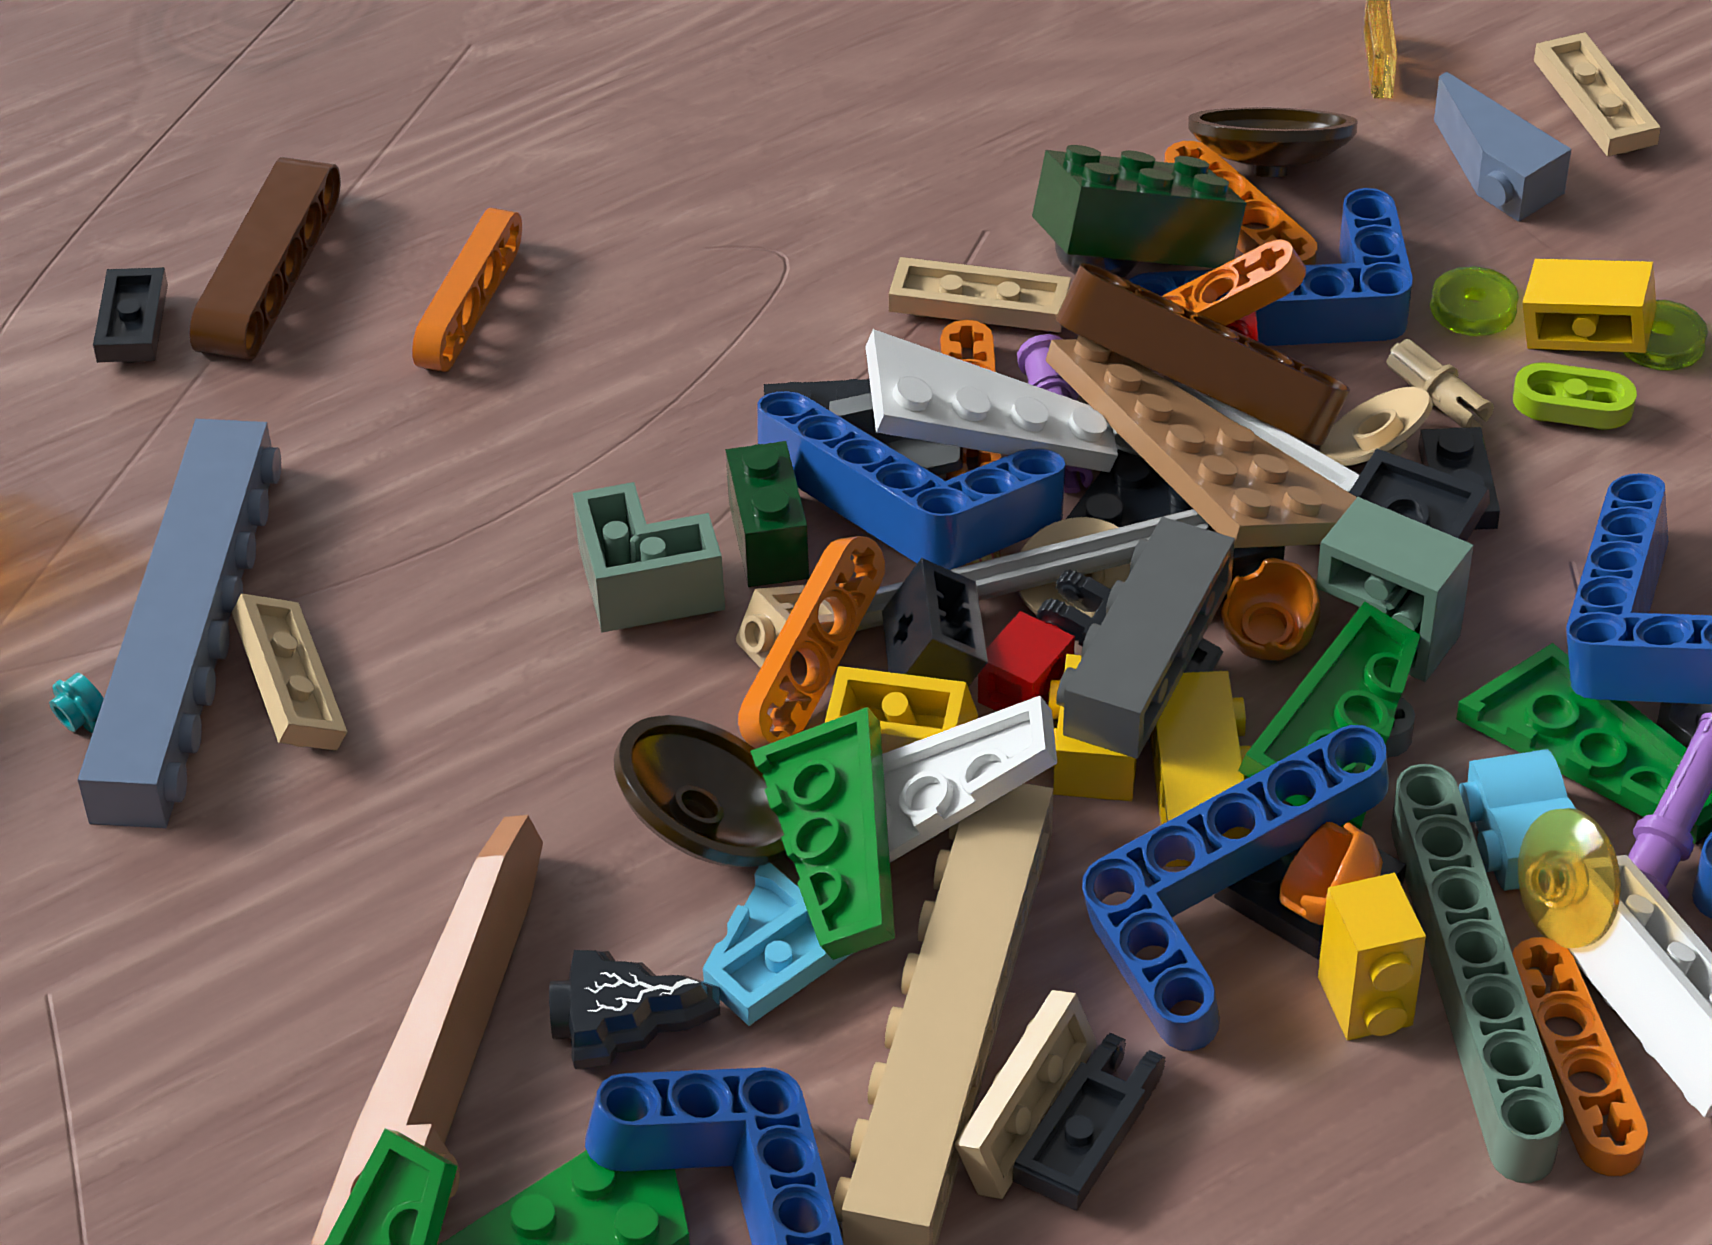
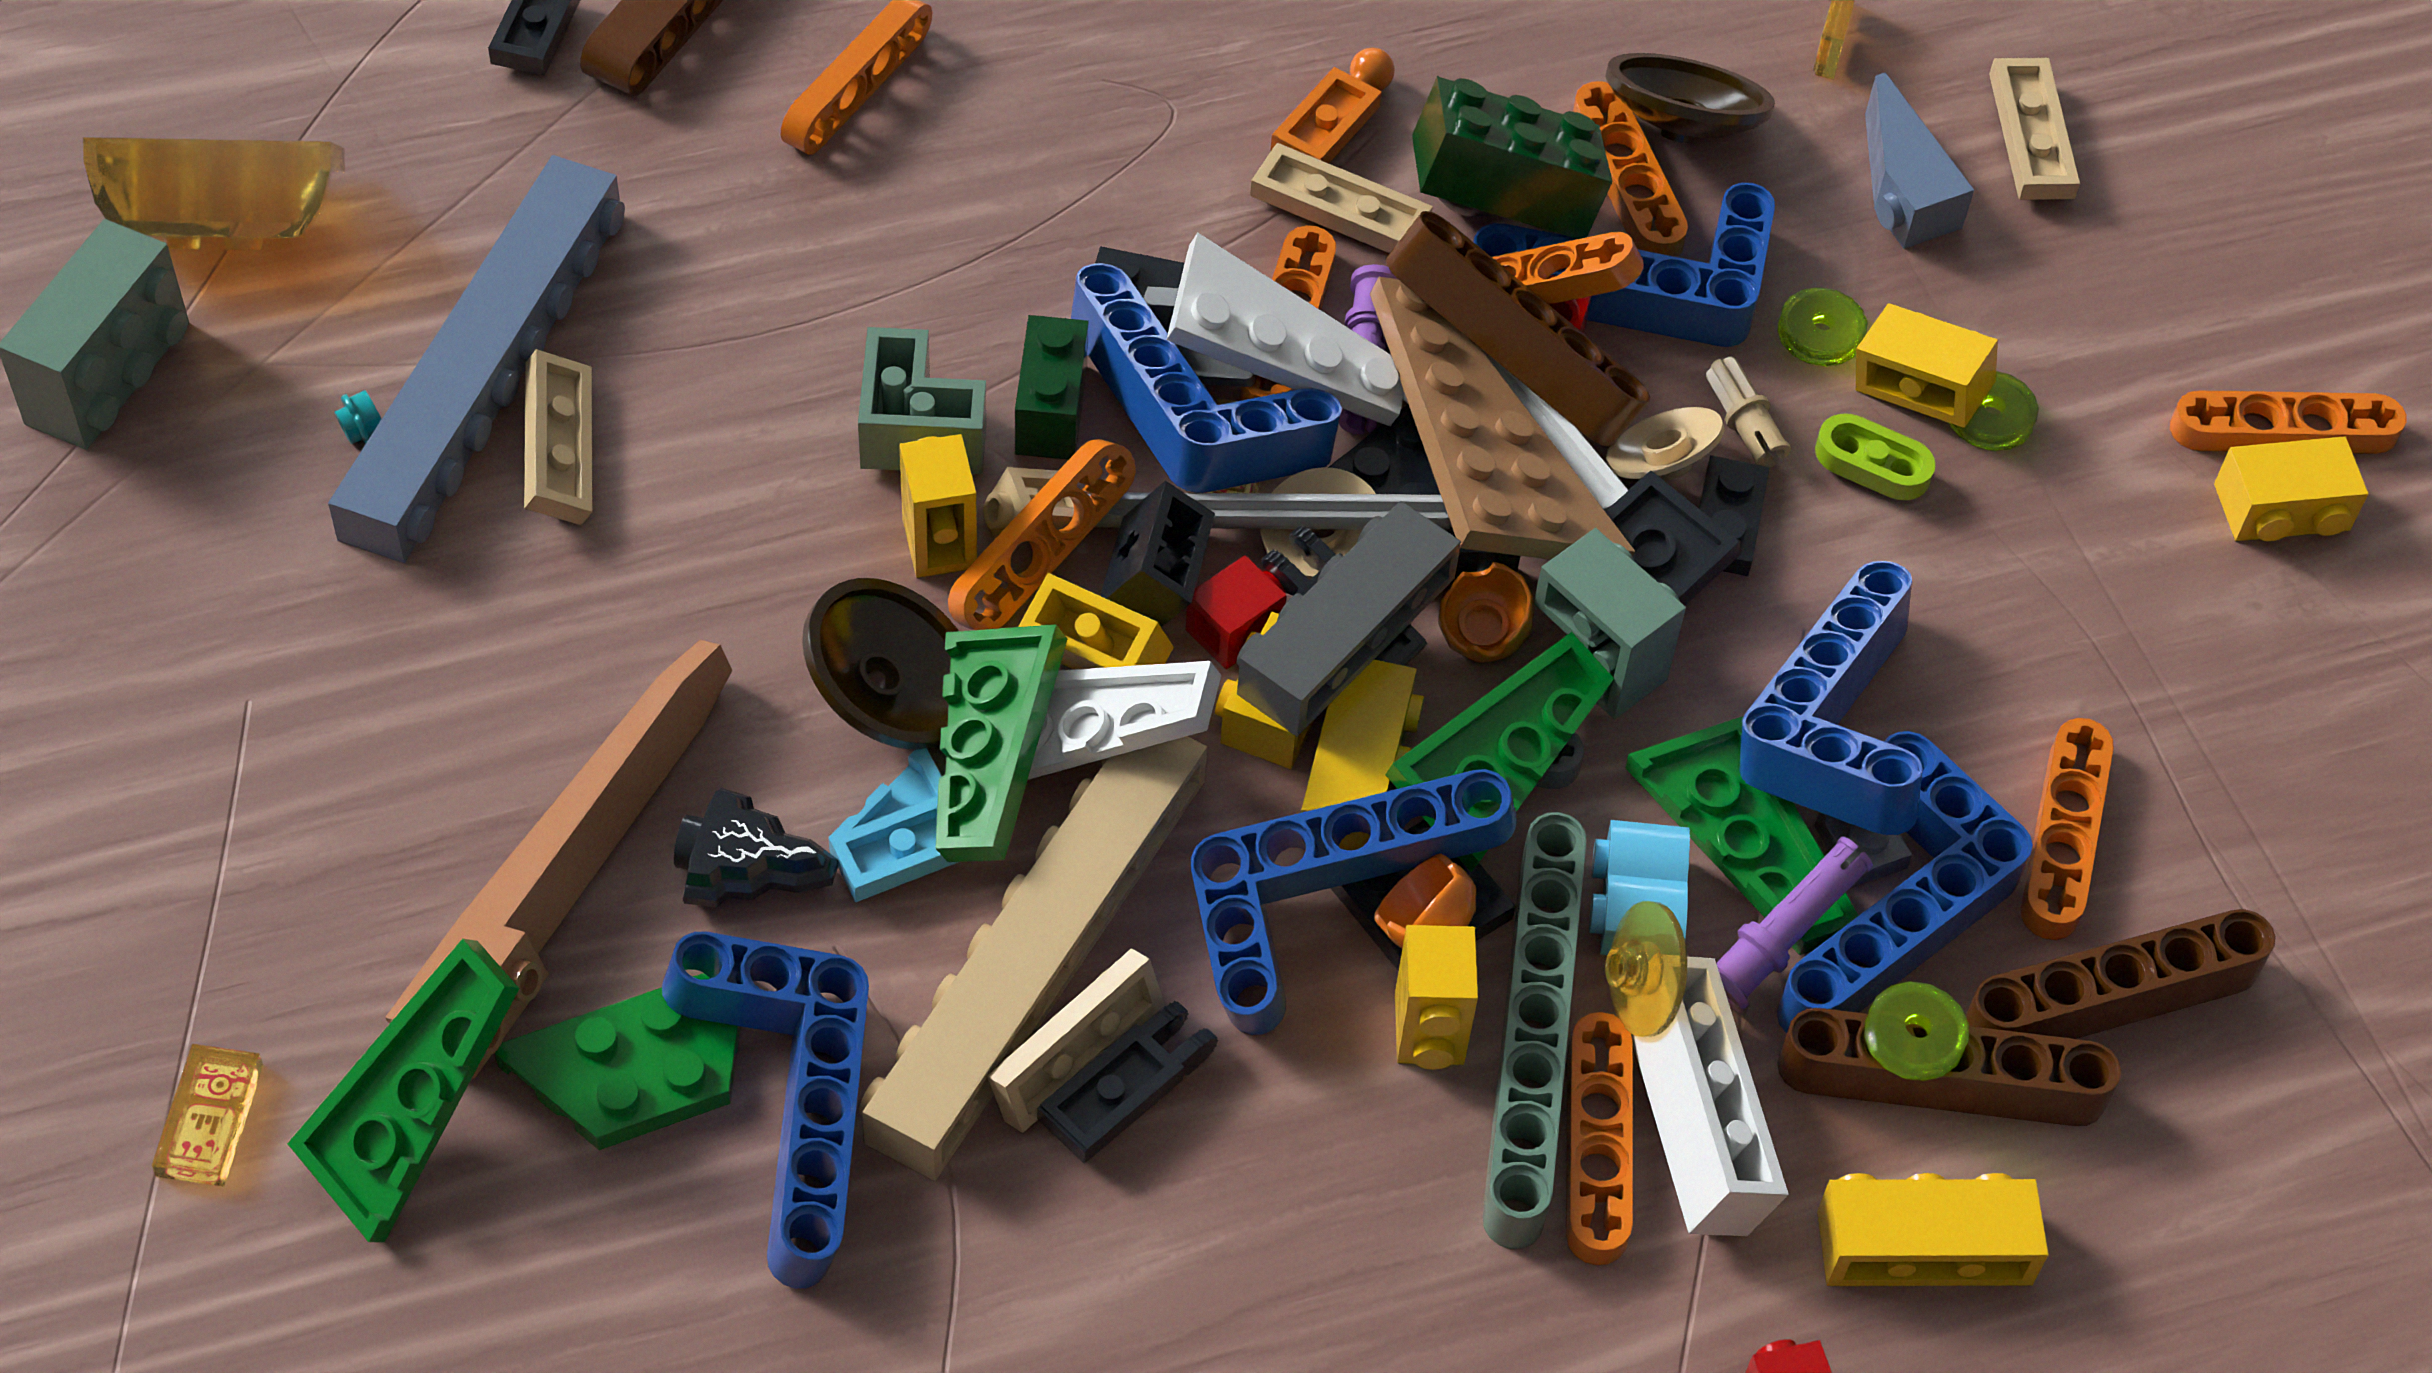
camera: 10 degrees right, 10 degrees up
none -> yellow brick [899,434,977,578]
none -> orange plate [1270,47,1395,164]

